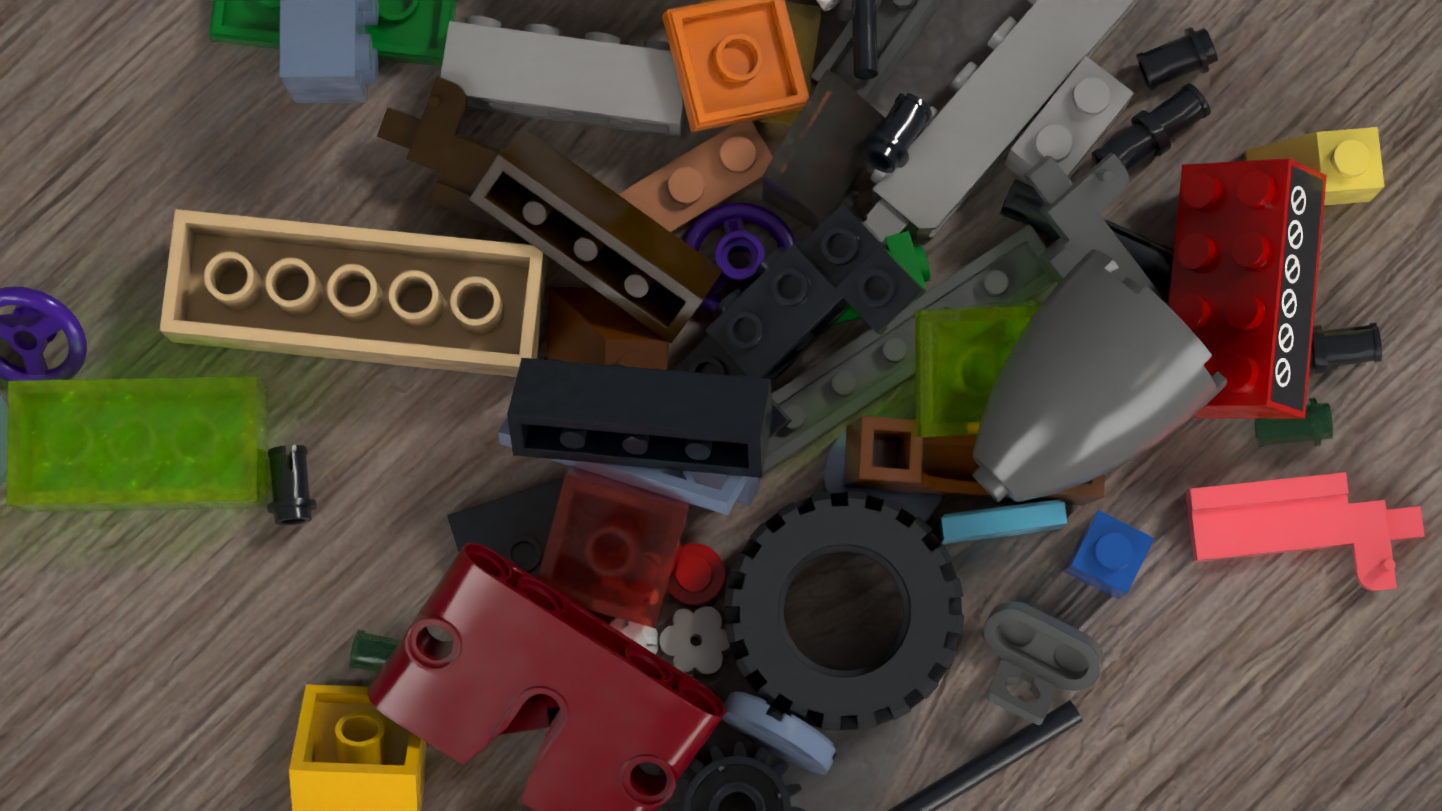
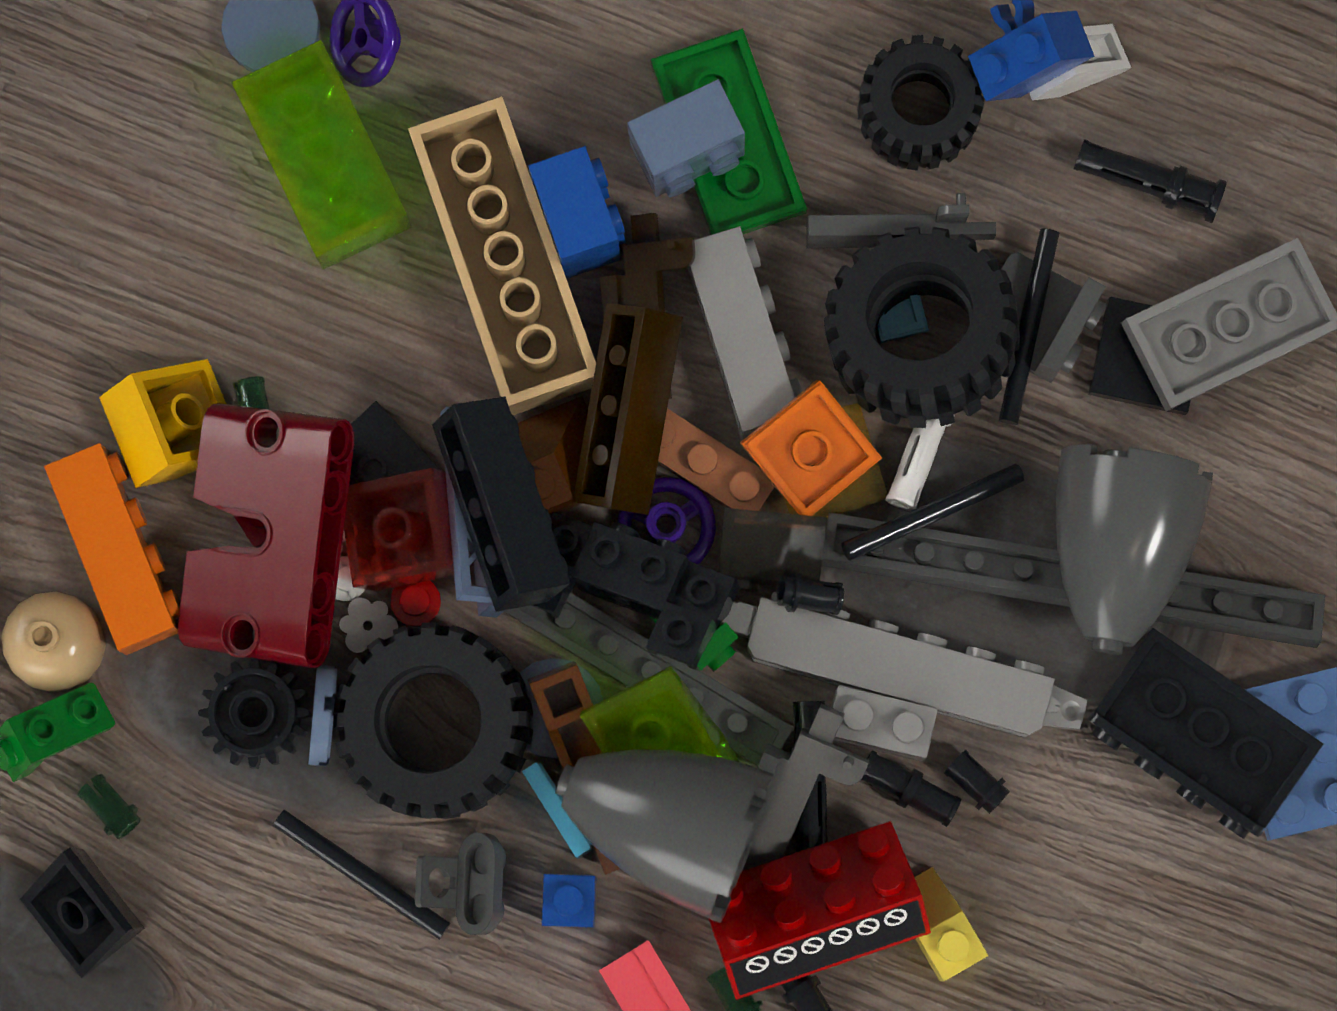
camera: 65 degrees right, 0 degrees up
black pin [267,445,317,525] -> none
none -> blue brick [528,146,626,279]

